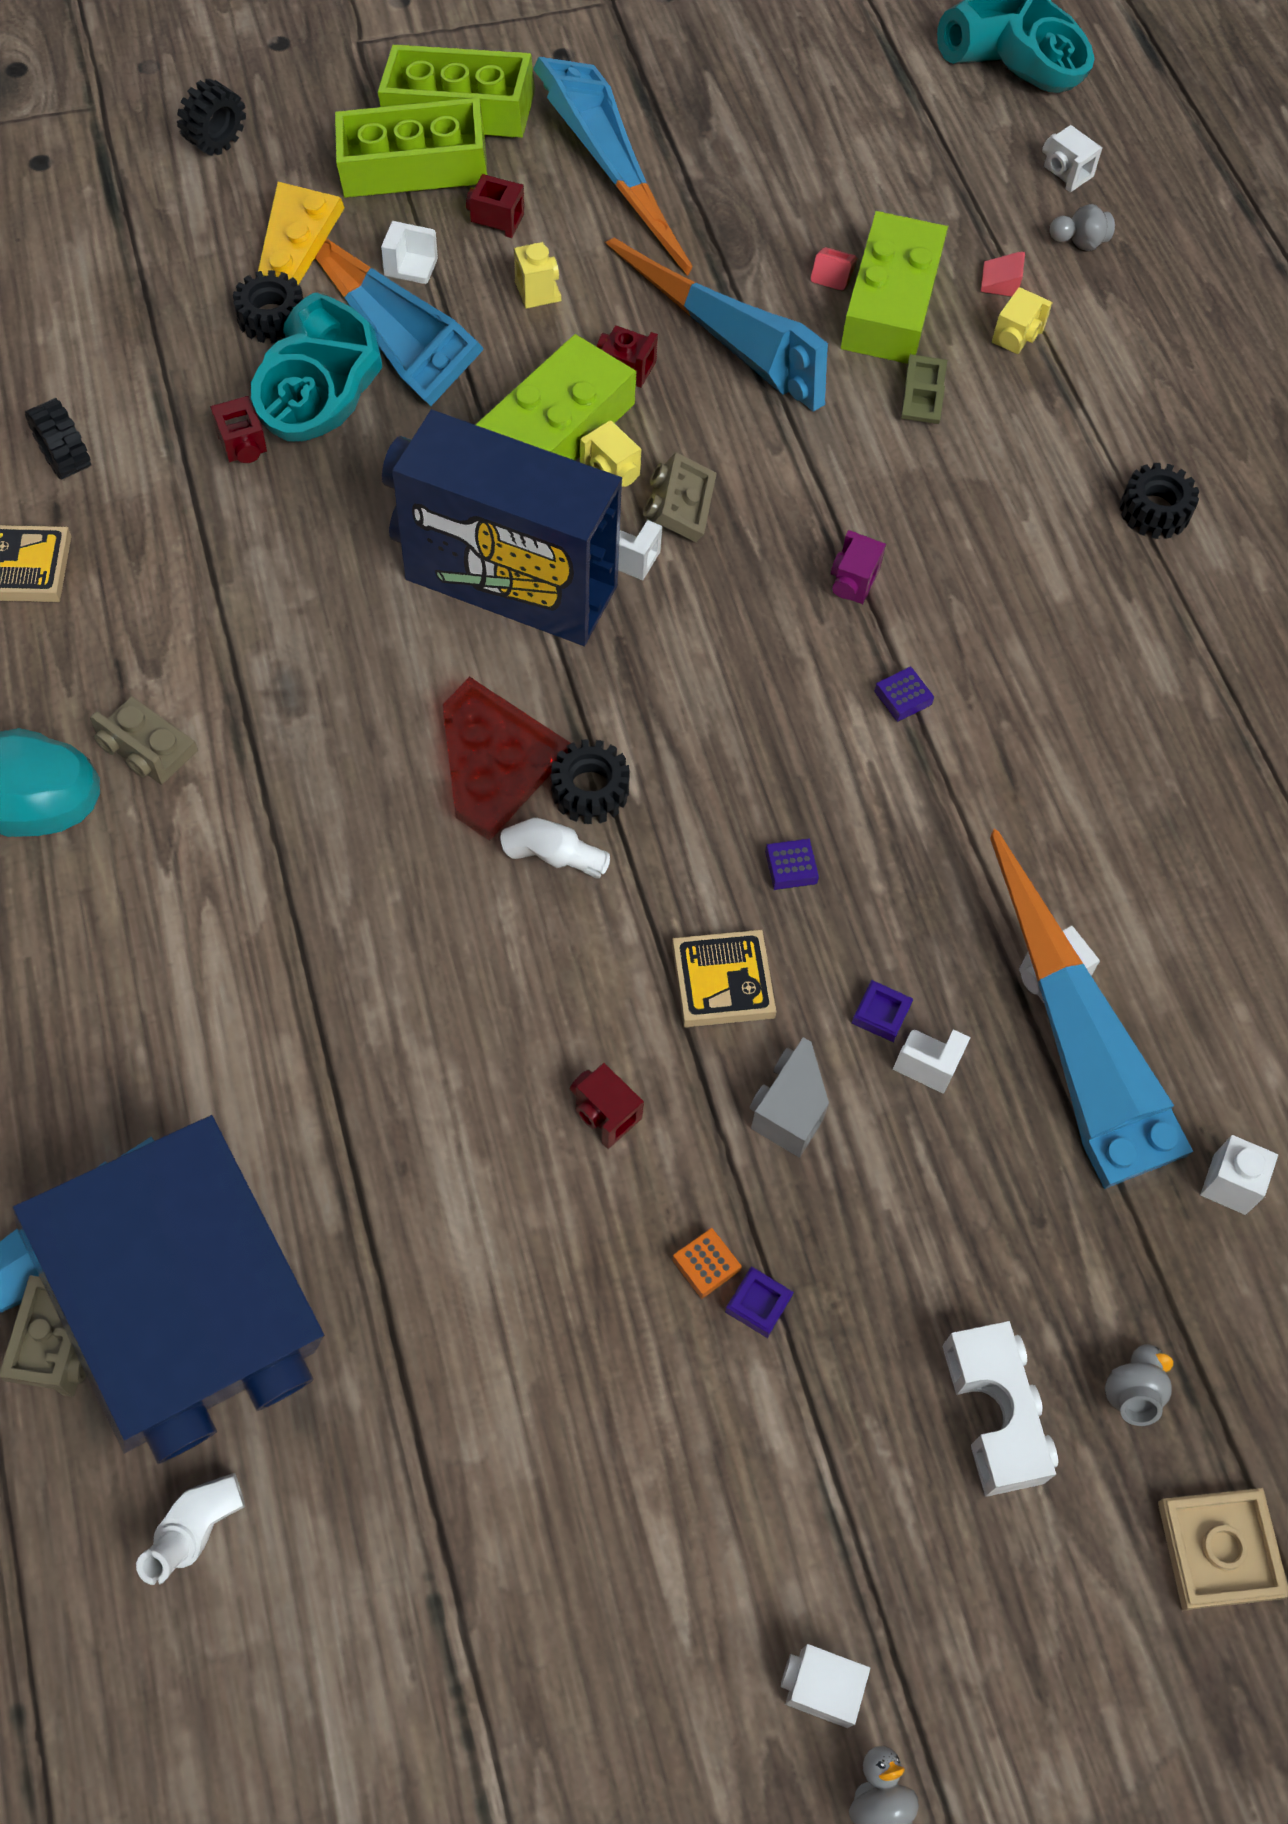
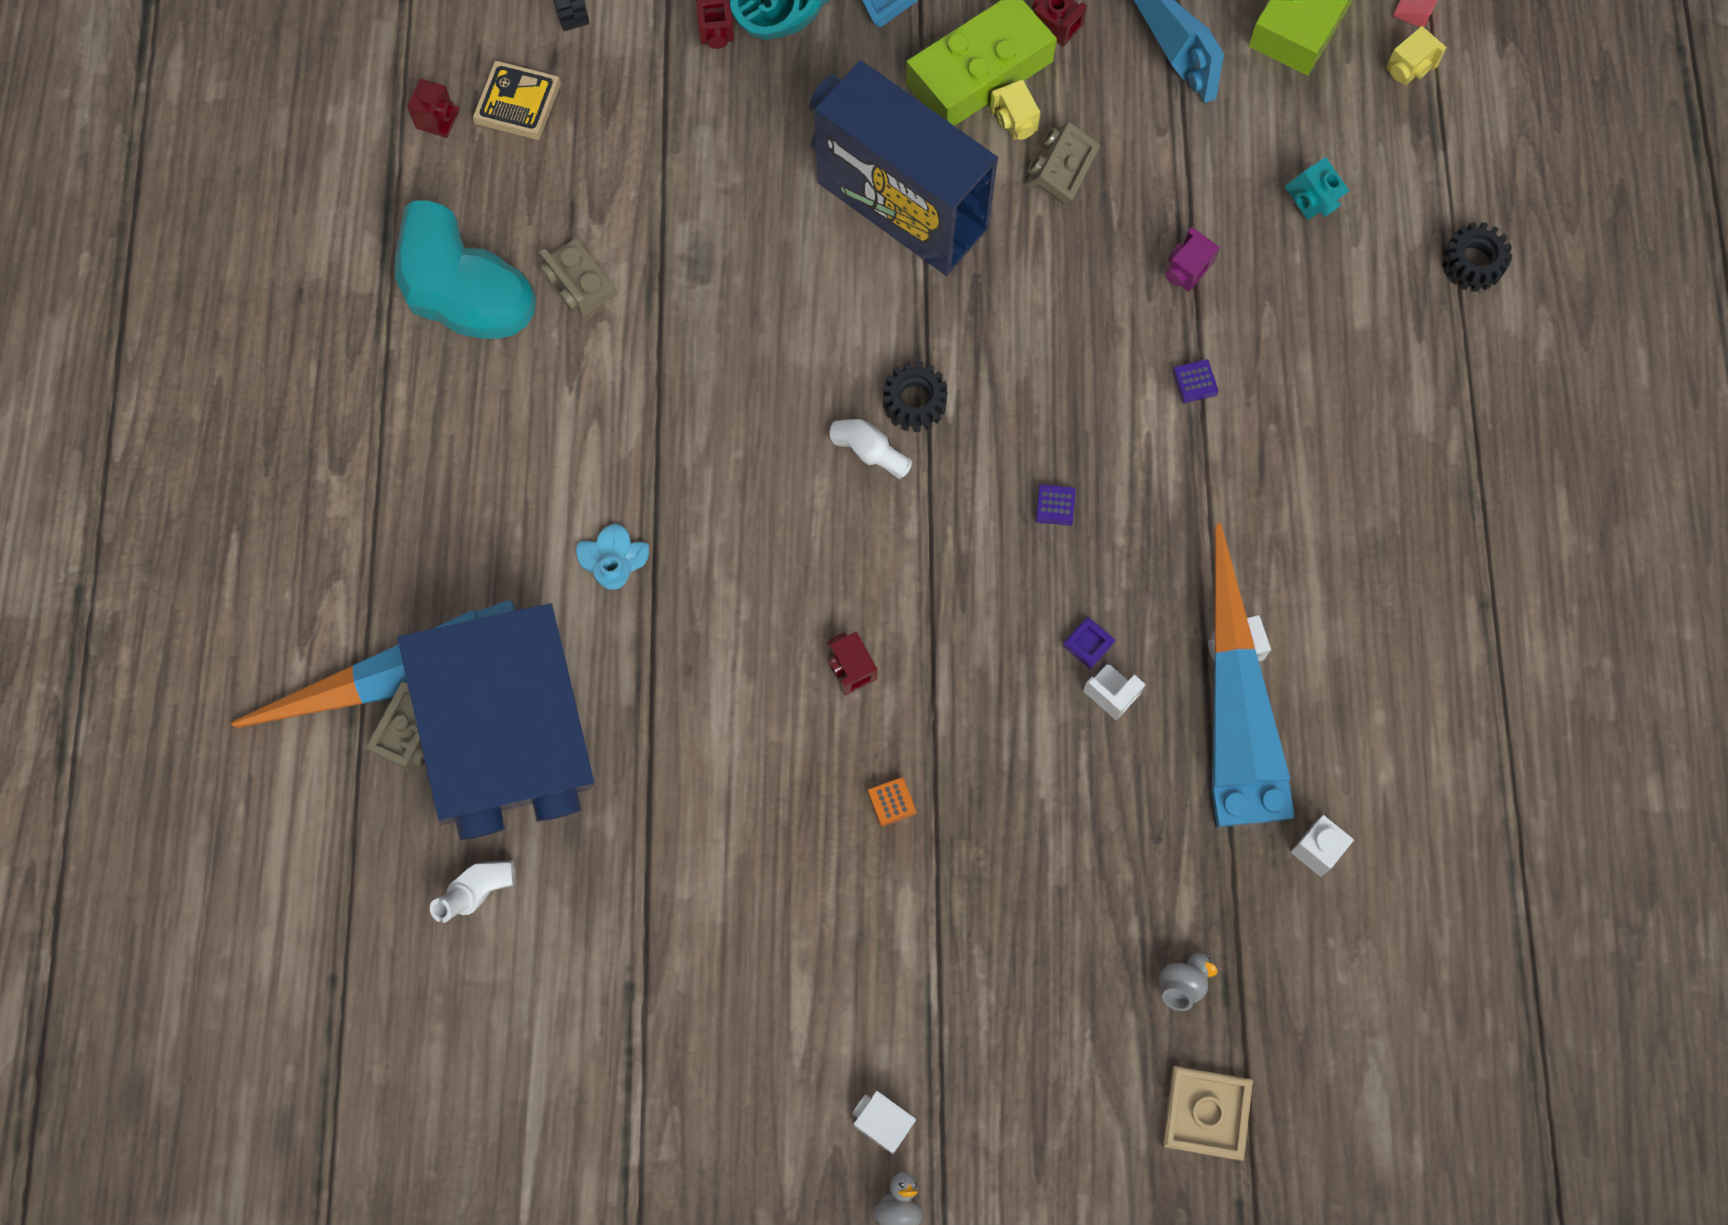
camera: 20 degrees right, 10 degrees up
clear red plate [442,676,571,841] -> none
white panel [618,520,662,580] -> none
tile [672,930,776,1027] -> none
dark purple tile [725,1266,794,1338] -> none
light grey slope [749,1037,829,1158] -> none
olive slope [901,354,948,424] -> none
white arch [942,1321,1058,1497] -> none
none -> medium azure plate [576,524,649,590]
none -> teal brick [1284,157,1349,220]

